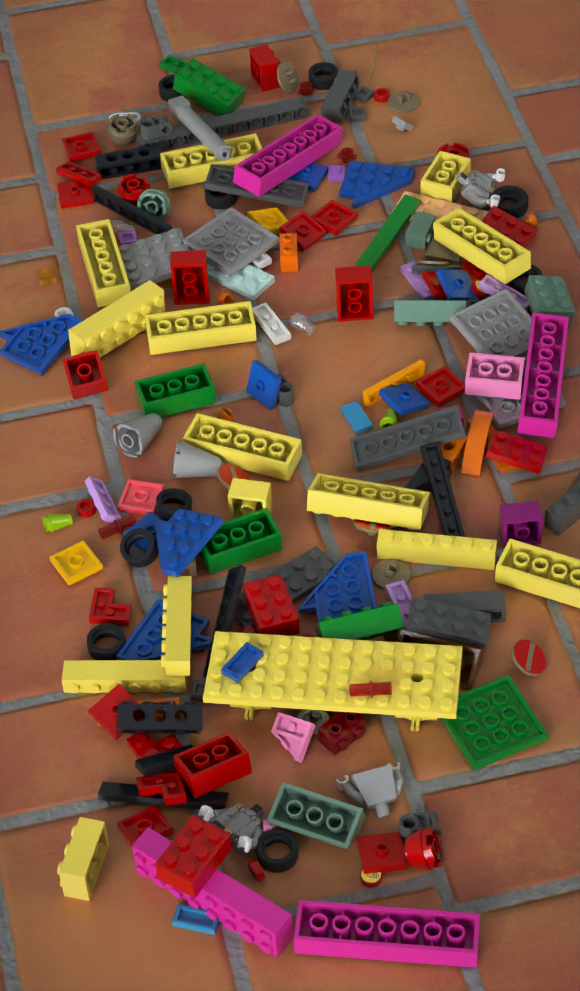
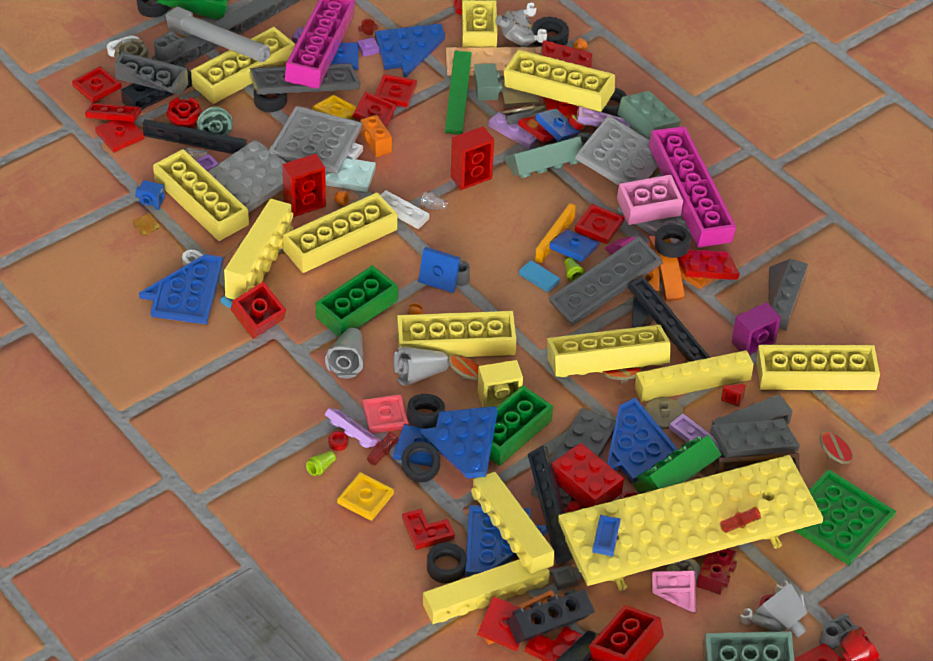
camera: 30 degrees left, 0 degrees up
none -> dark grey wedge [114,52,188,95]
none -> blue brick [135,180,165,210]
none -> black tyre [655,224,691,258]
none -> red slope [721,384,746,406]

